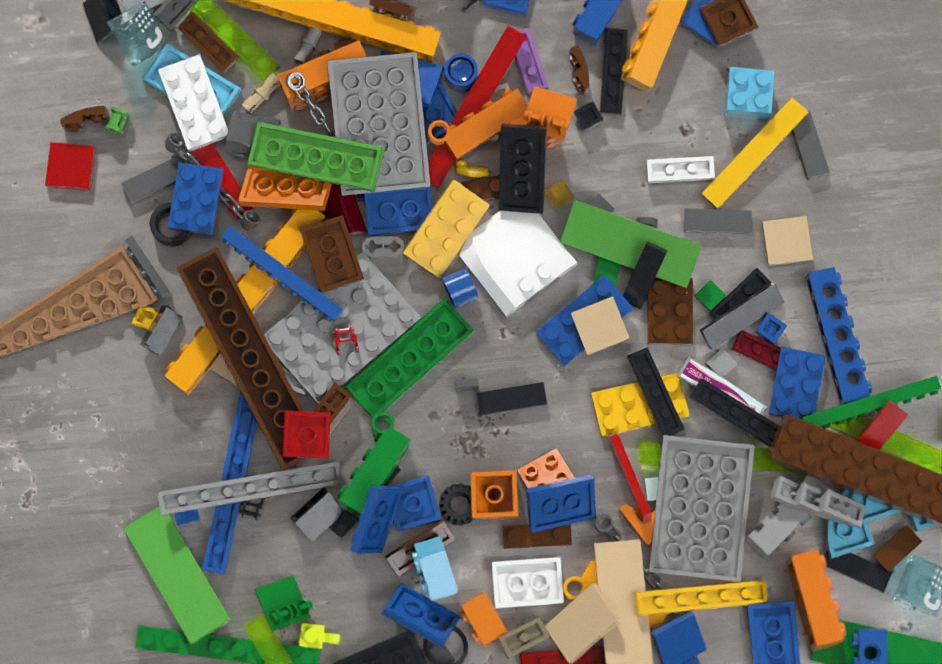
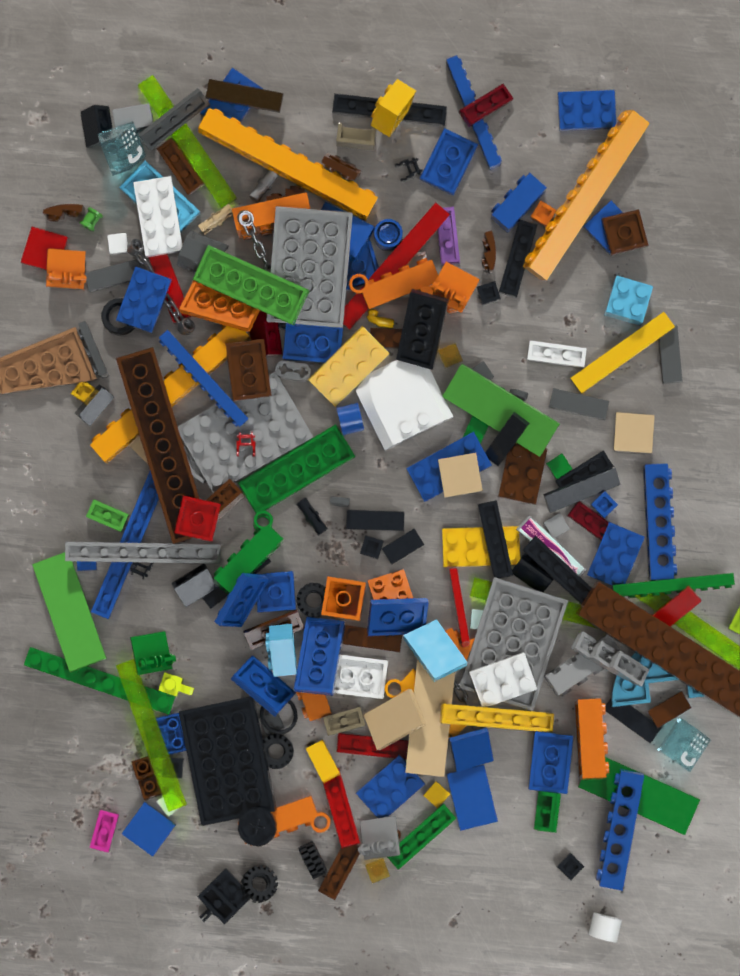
camera: 15 degrees right, 5 degrees up
none -> orange hinge [46,249,86,289]
none -> bright green plate [86,499,129,532]
none -> white tile [107,233,128,255]
none -> blue plate [294,617,345,696]
none -> black pin [296,498,328,536]
none -> black plate [360,535,384,559]
none -> black tile [382,528,424,565]
none -> medium azure tile [403,619,468,682]
none -> white plate [469,652,537,707]
none -> black panel [512,553,554,592]
none -> orange plate [530,201,557,227]

